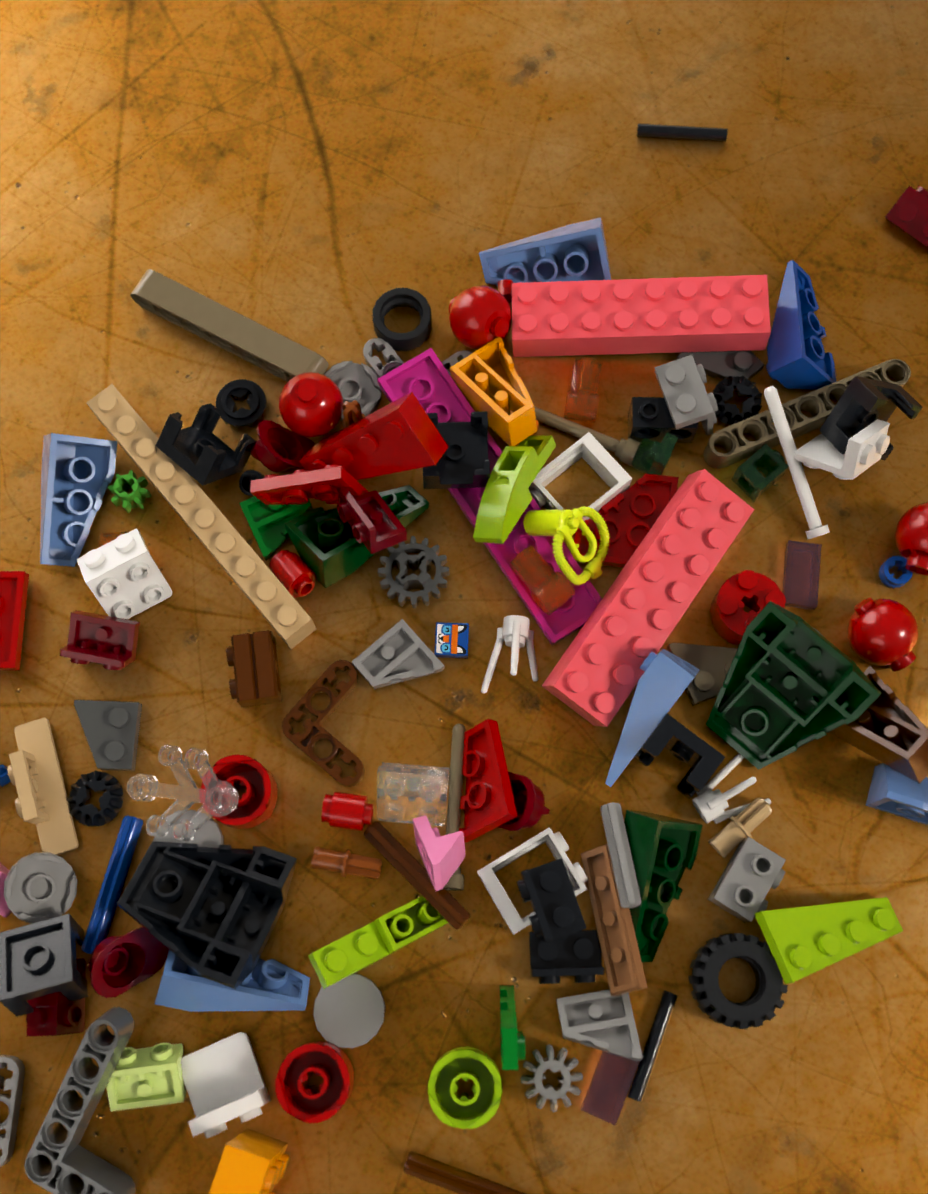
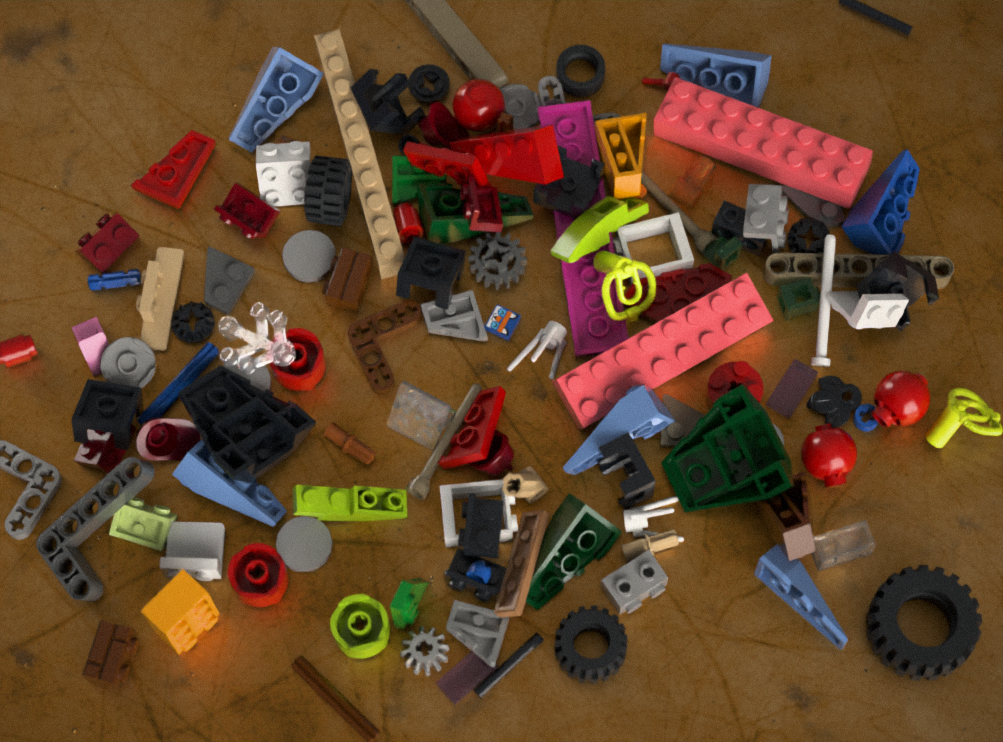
camera: 25 degrees right, 5 degrees down
bright green gear [108,470,152,513] -> none
red brick [321,792,374,831] -> none
reddish brown axle [364,821,470,930] -> none
bright pink slope [413,815,465,891] -> none
red brick [448,286,512,350] -> none
clear orange piece [509,546,576,615] -> none
light grey axle [600,802,642,909] -> none
lime wing [754,897,903,984] -> none
none -> light grey tile [282,230,336,283]
none -> black tyre [304,155,352,226]
none -> black panel [396,237,466,310]
none -> blue hinge [466,560,492,585]
none -> tan piece [502,466,549,503]
none -> black plate [807,375,862,428]

